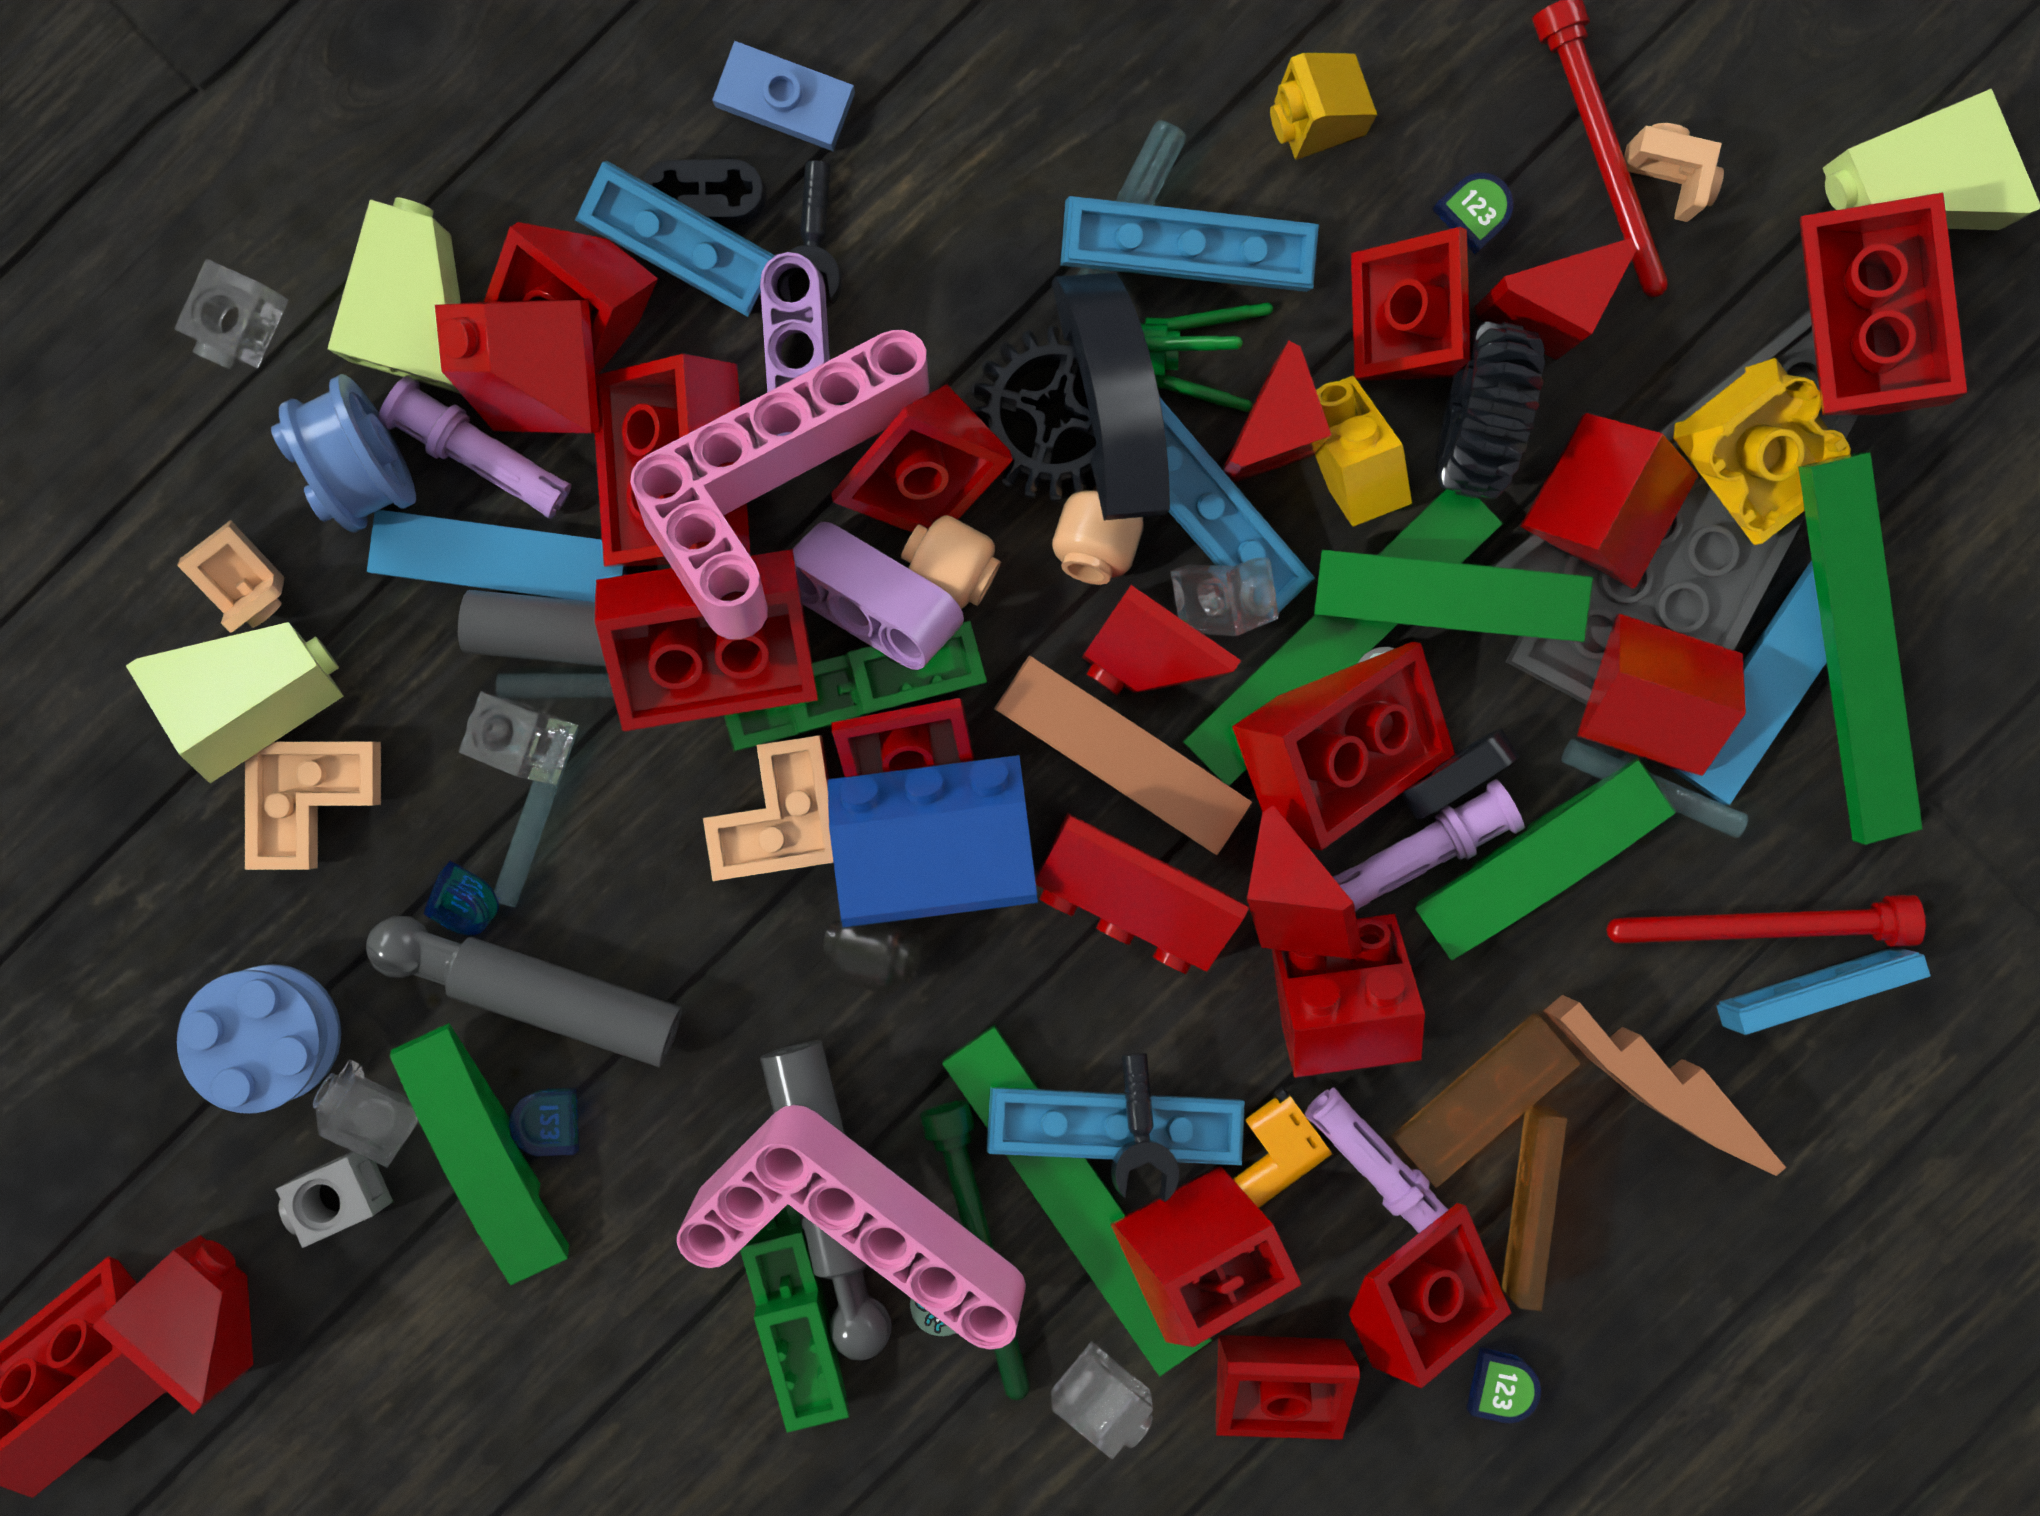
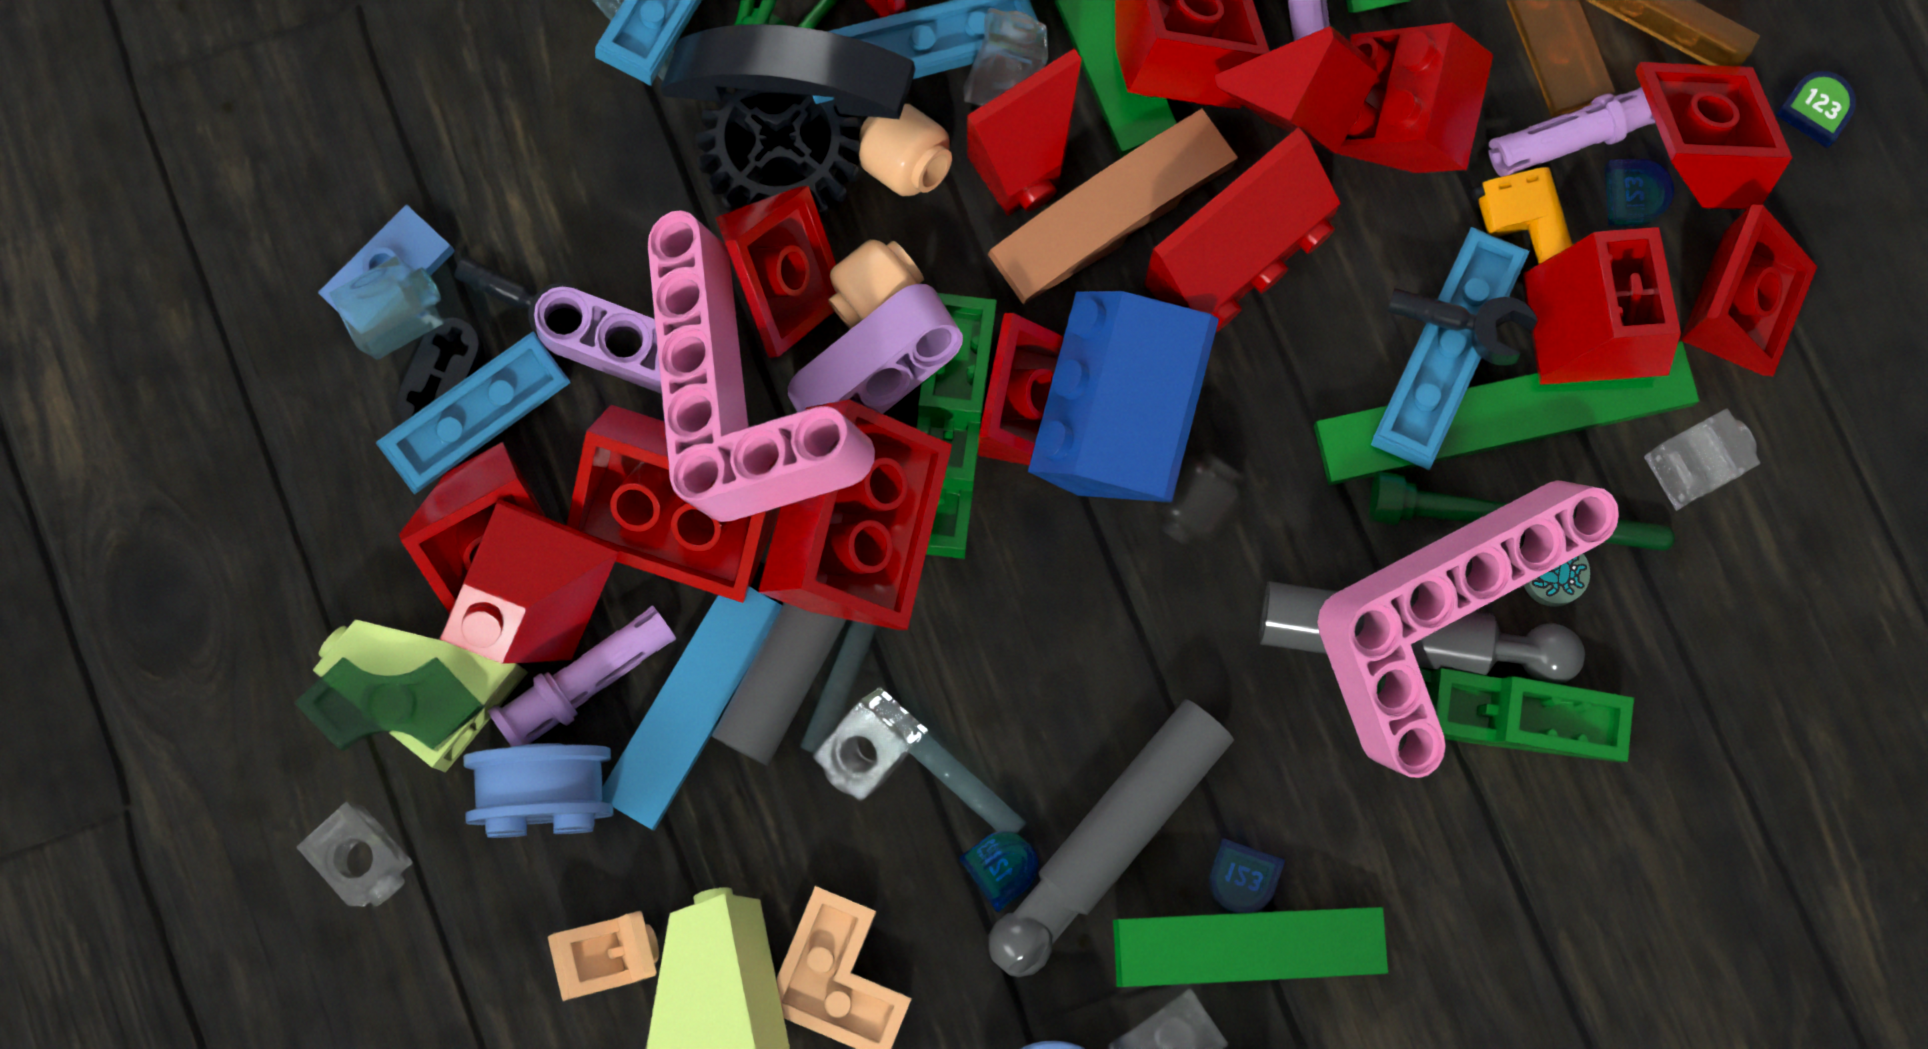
camera: 70 degrees left, 10 degrees down
light nougat plate [703,735,834,881] -> none
none -> clear green tile [294,657,485,752]
none -> clear light blue brick [329,256,443,360]
none -> tile [1605,159,1674,226]

